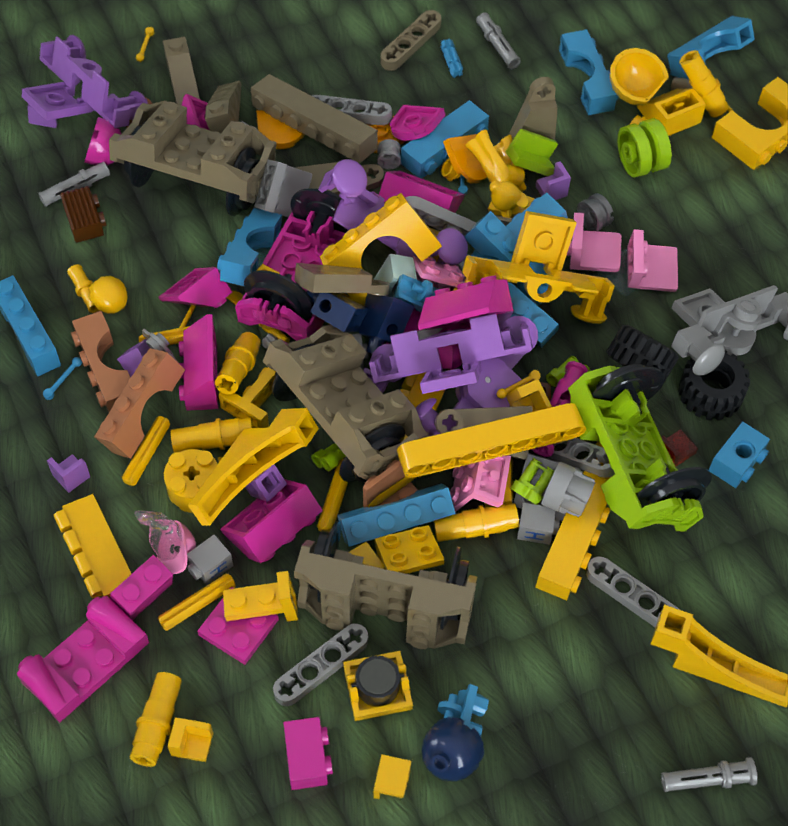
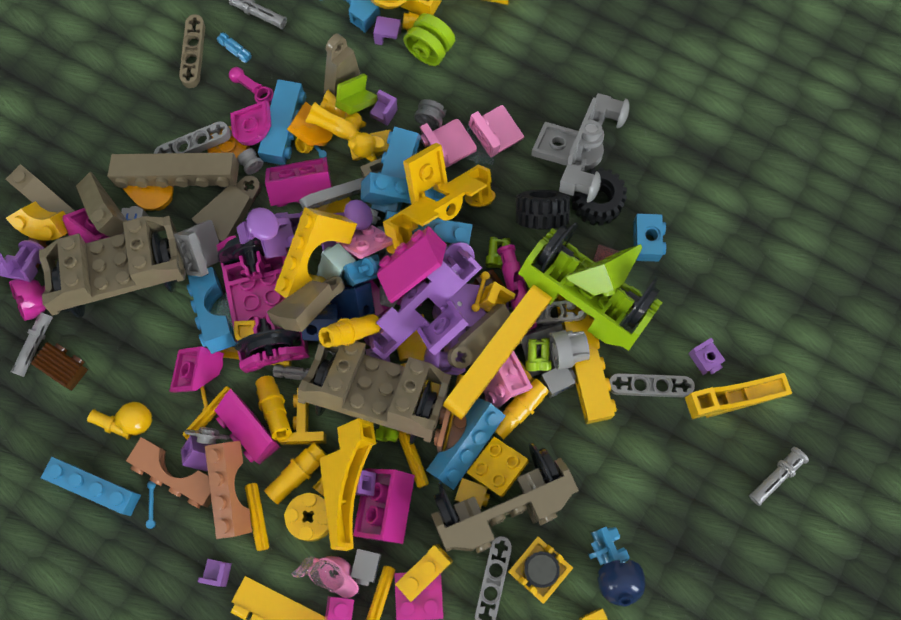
camera: 35 degrees left, 15 degrees up
none -> yellow brick [6,201,68,241]
none -> dark pink piece [229,67,274,106]
none -> yellow piece [319,314,381,348]
none -> medium lavender panel [373,16,402,45]
none -> lime wedge [566,244,642,297]
none -> medium lavender brick [688,338,725,375]

